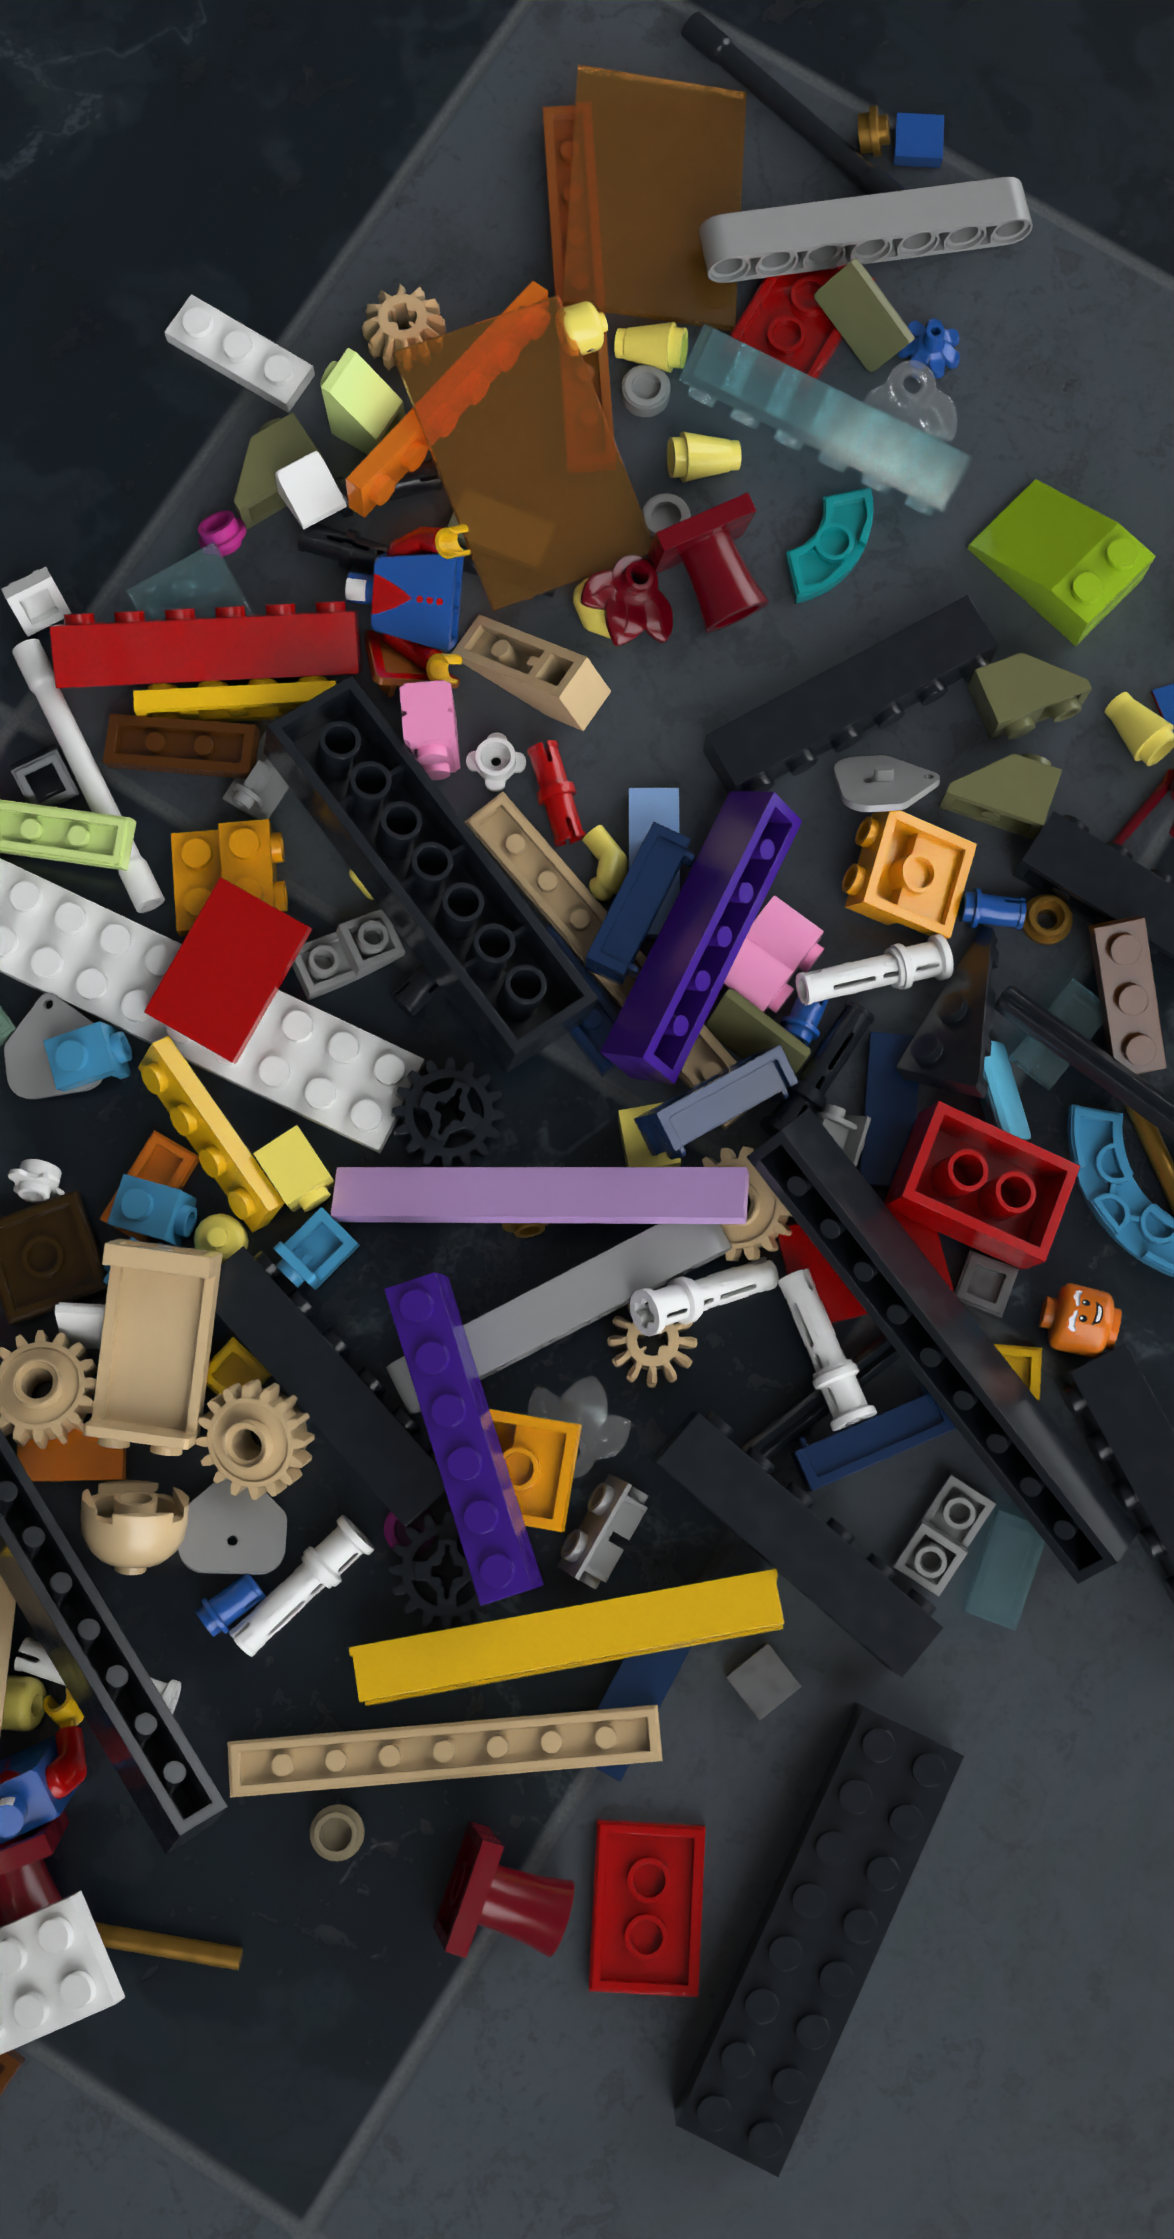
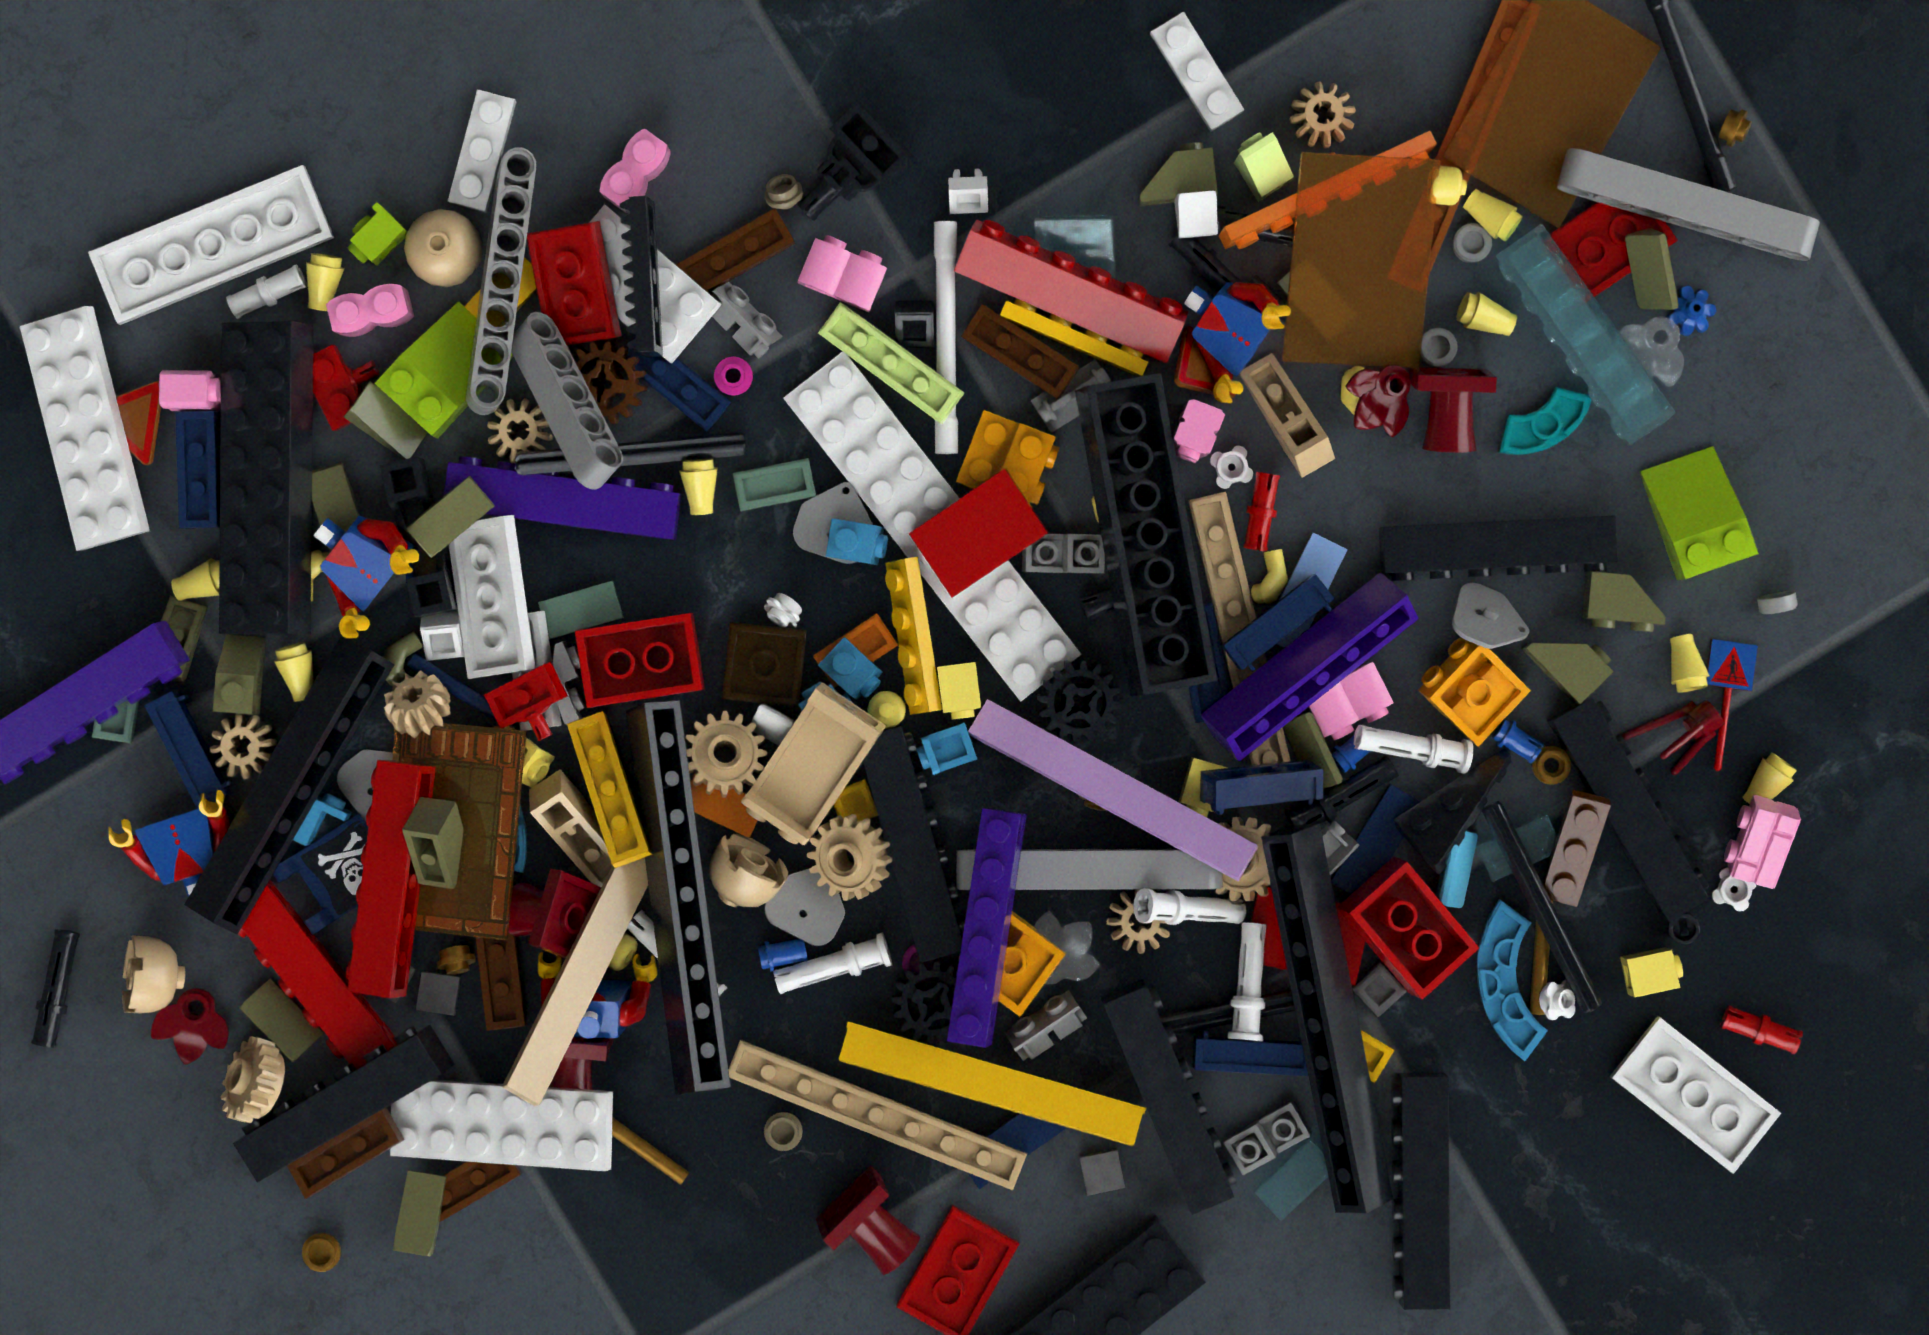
camera: 30 degrees right, 10 degrees up
dark pink plate [198,511,247,556] -> none
blue tile [893,112,944,168] -> none
orange head [1039,1283,1122,1358] -> none

